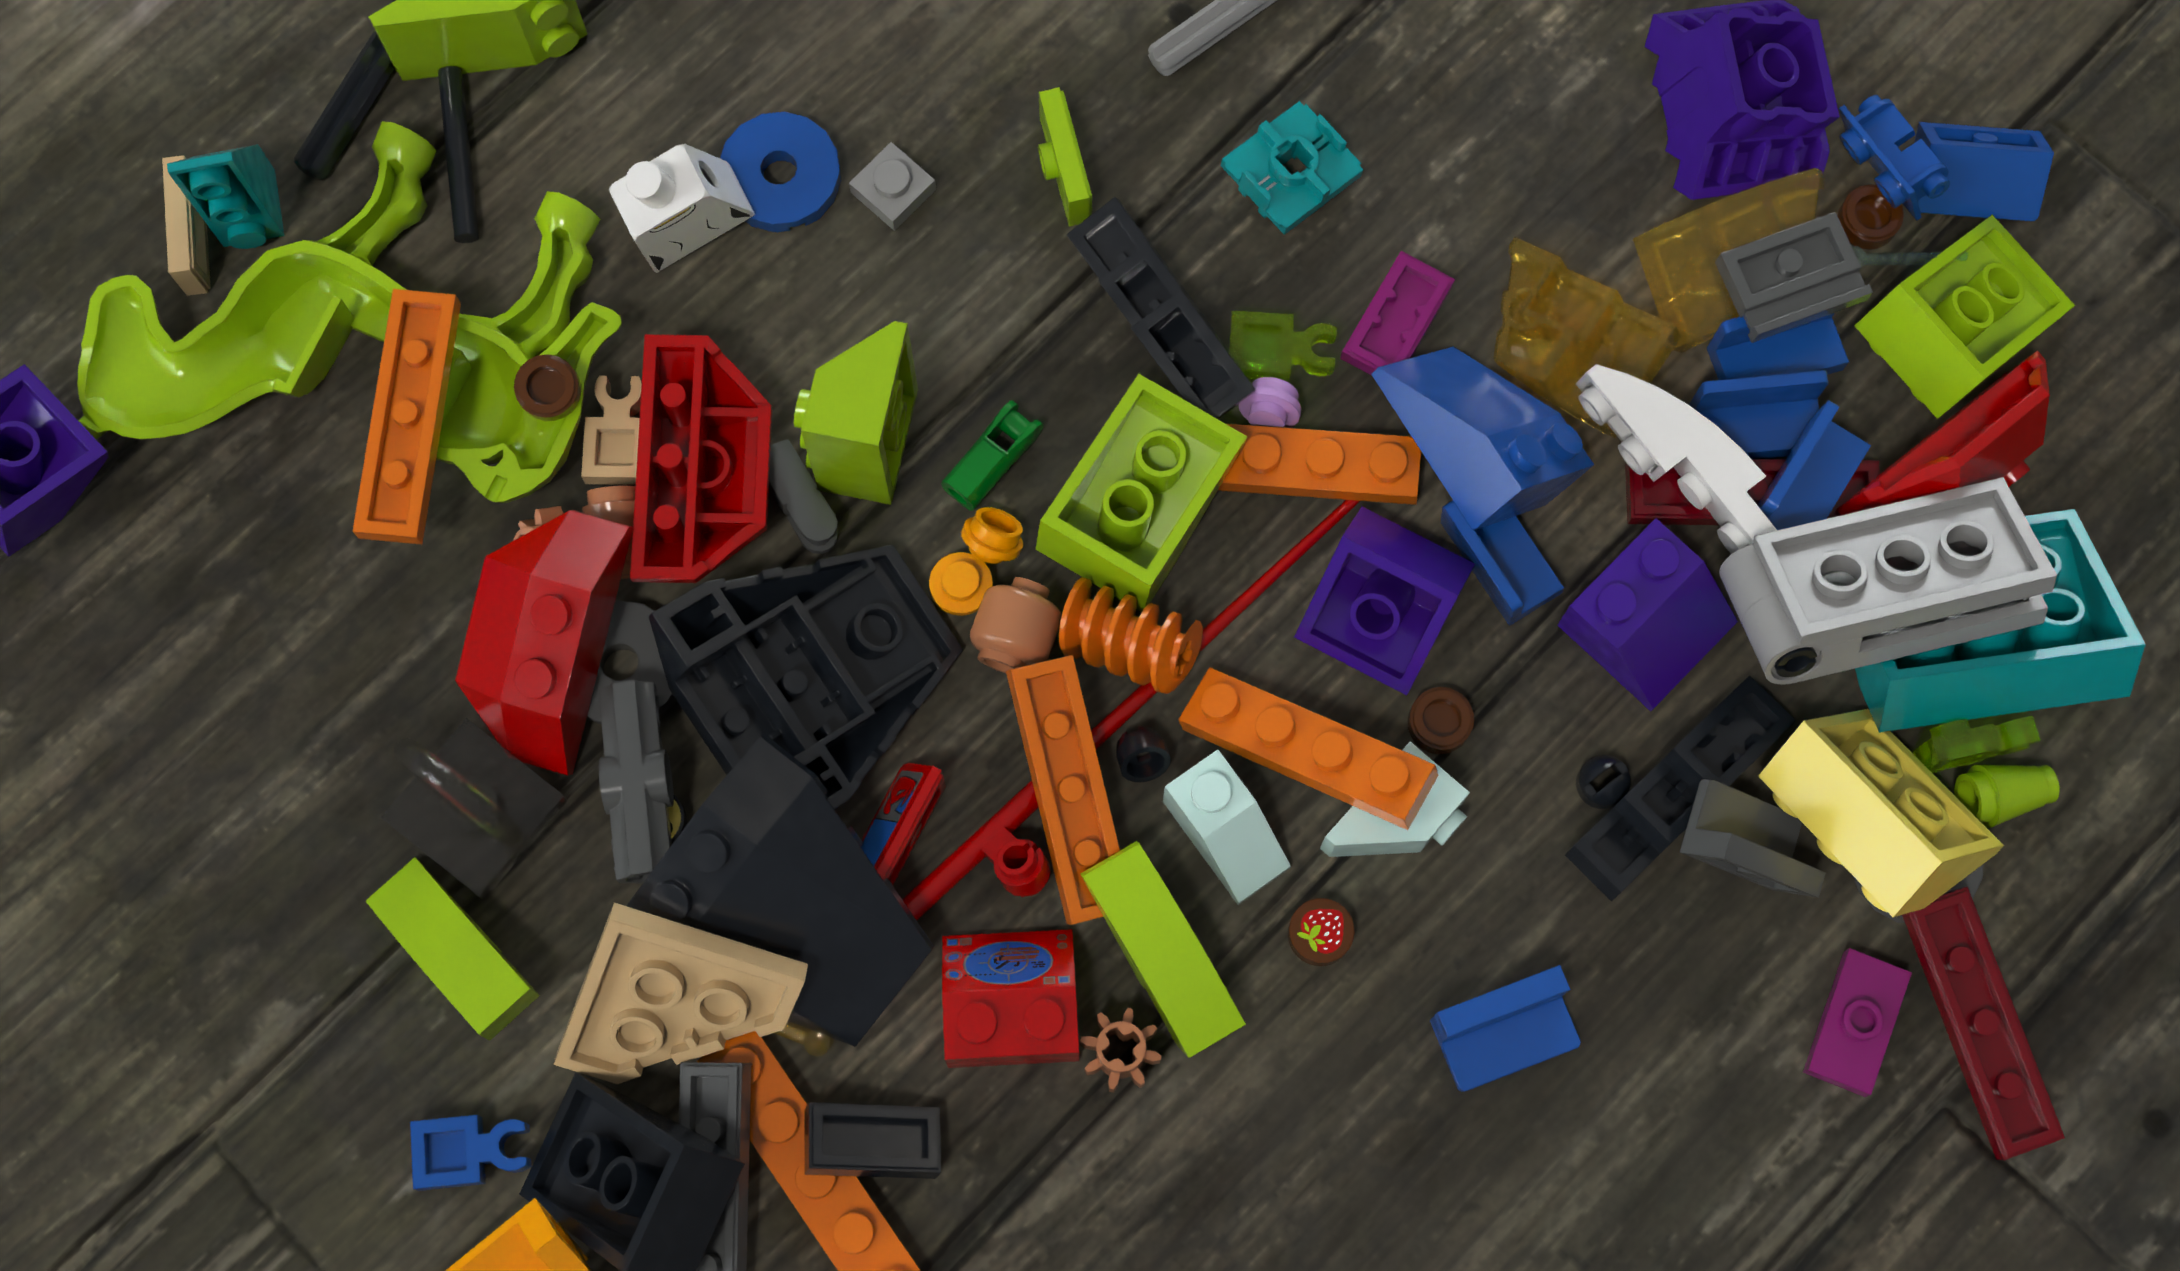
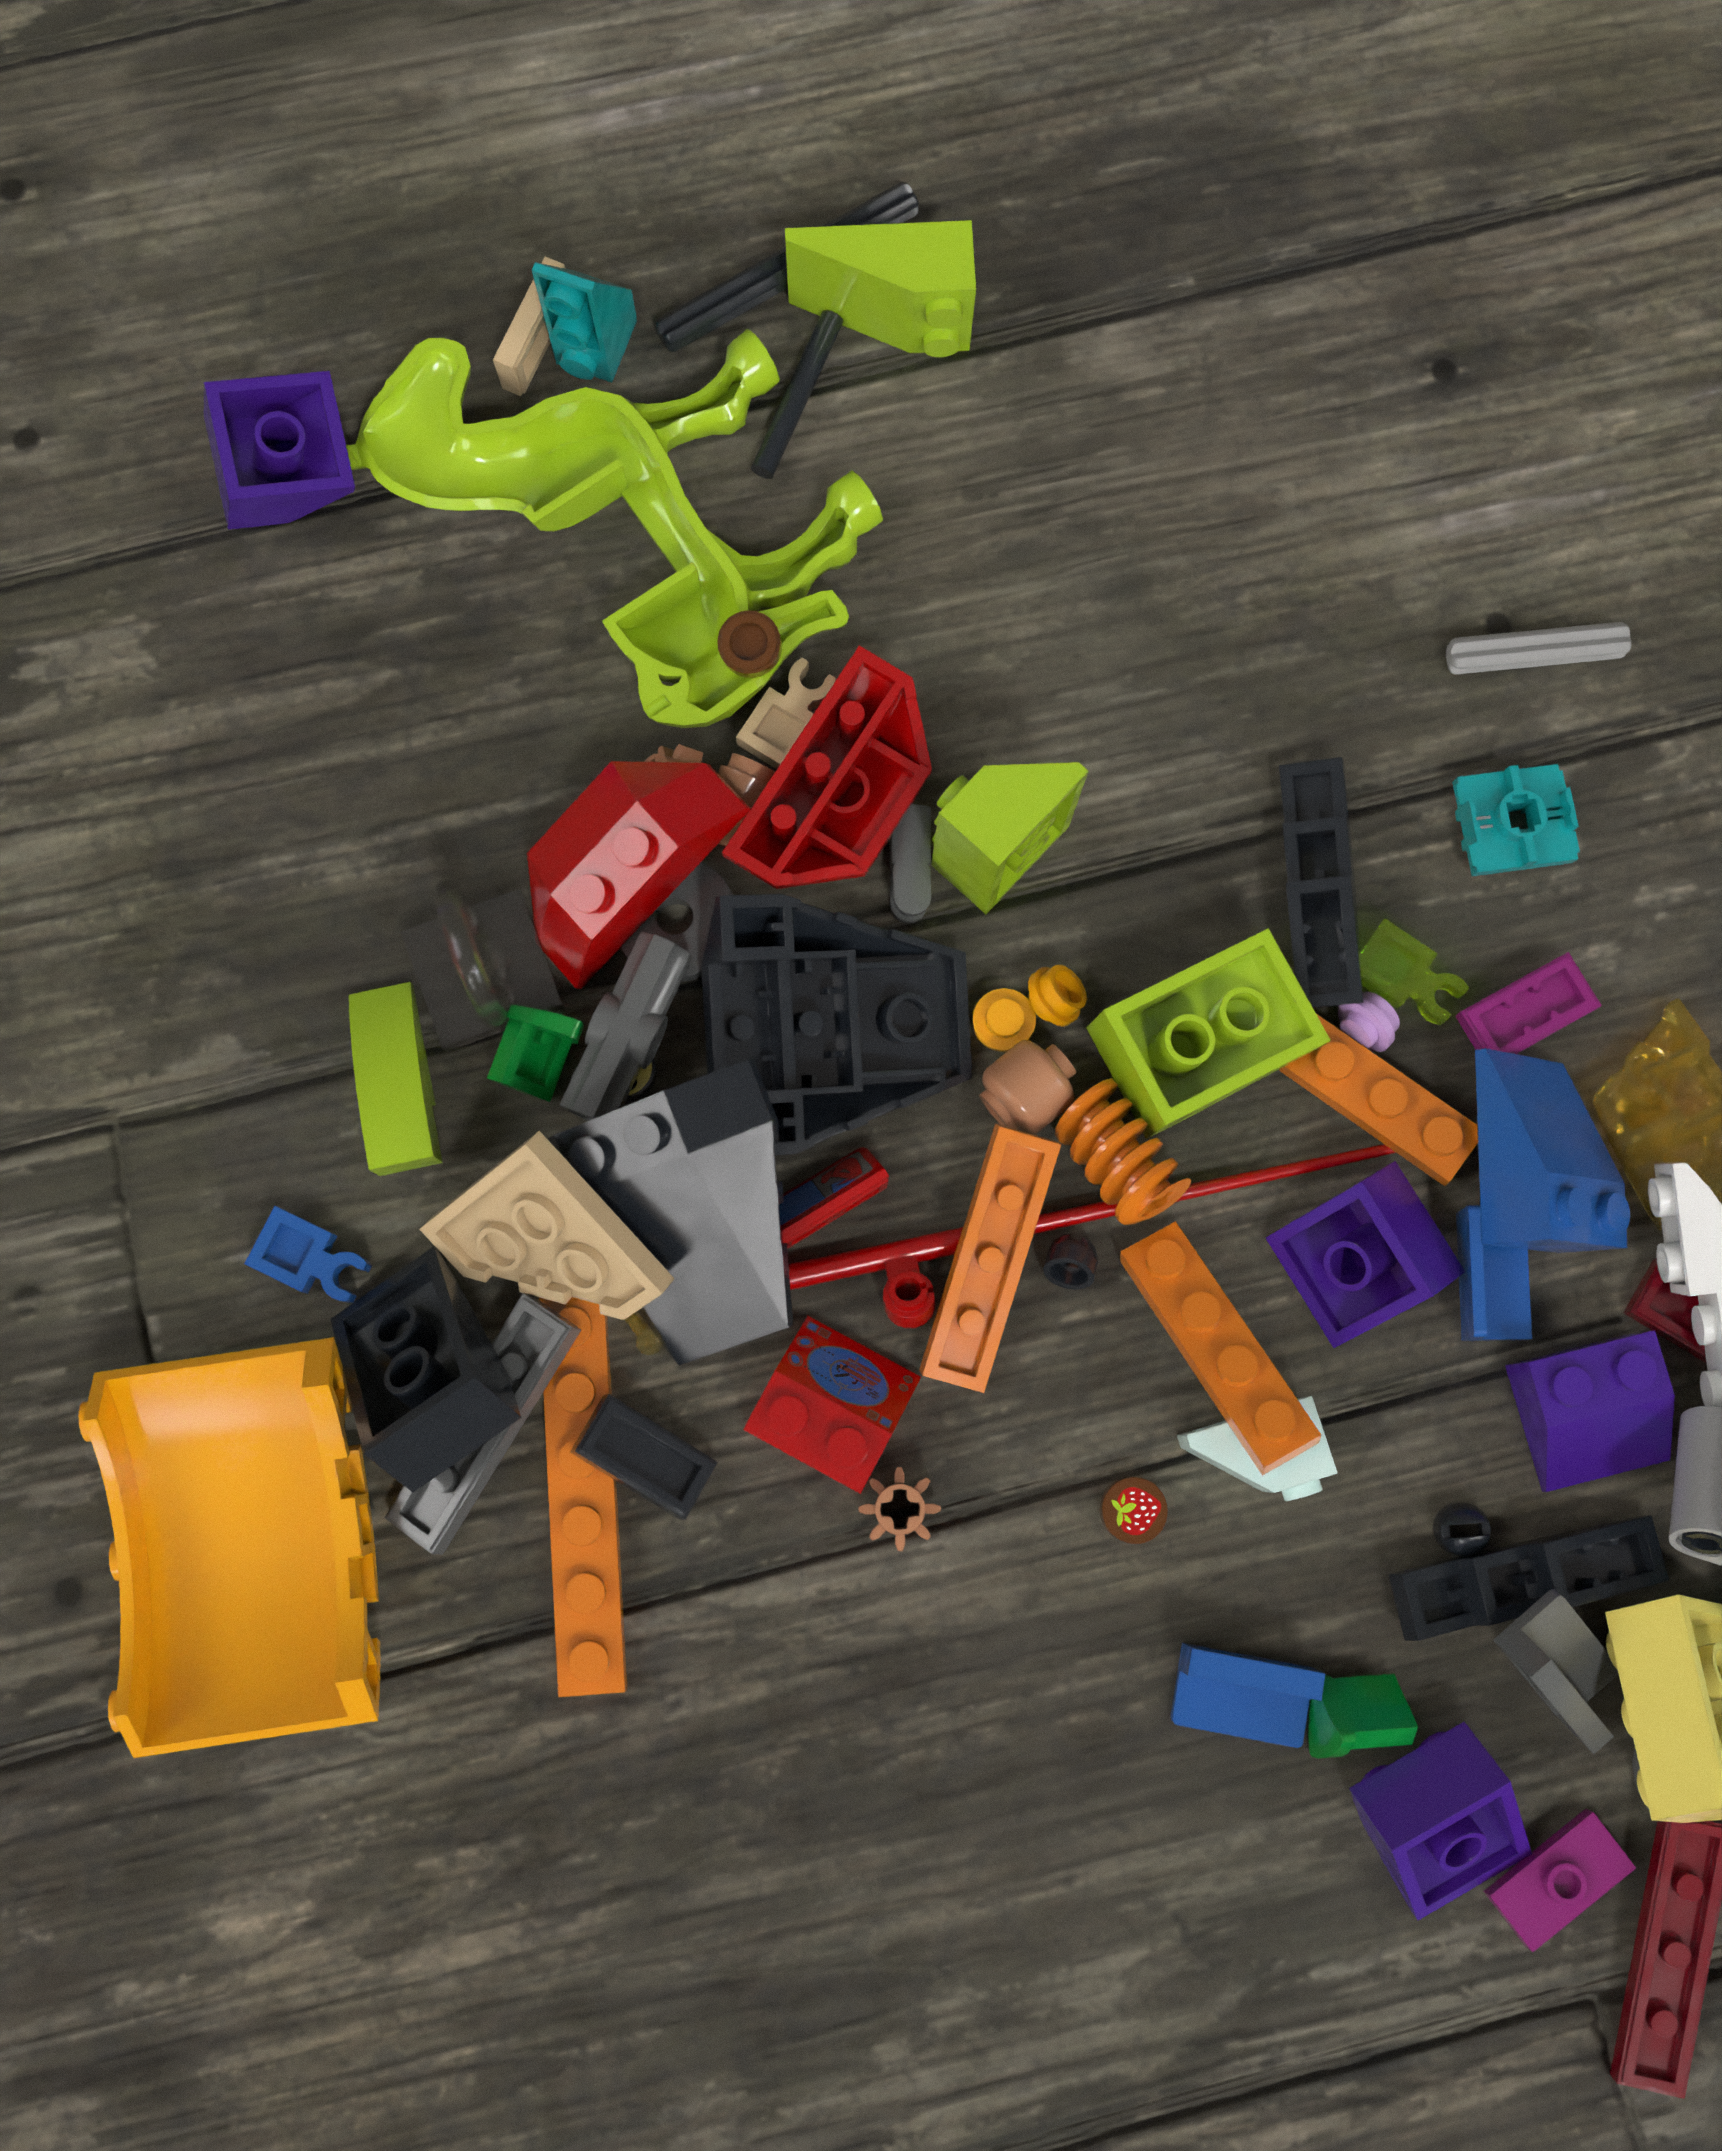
camera: 30 degrees right, 5 degrees up
orange plate [352,289,461,545] -> none
white torso [609,144,755,273] -> none
blue tile [720,112,841,233] -> none
light grey plate [849,142,936,231] -> none
green bar [941,400,1044,511] -> none
lime plate [1038,87,1092,227] -> none
lime slope [1080,841,1246,1058] -> none
light aqua slope [1163,749,1291,905] -> none
reddish brown tile [1408,687,1474,754] -> none
none -> green tile [487,1004,584,1102]
none -> green tile [1308,1674,1418,1759]
none -> dark purple slope [1349,1721,1532,1921]

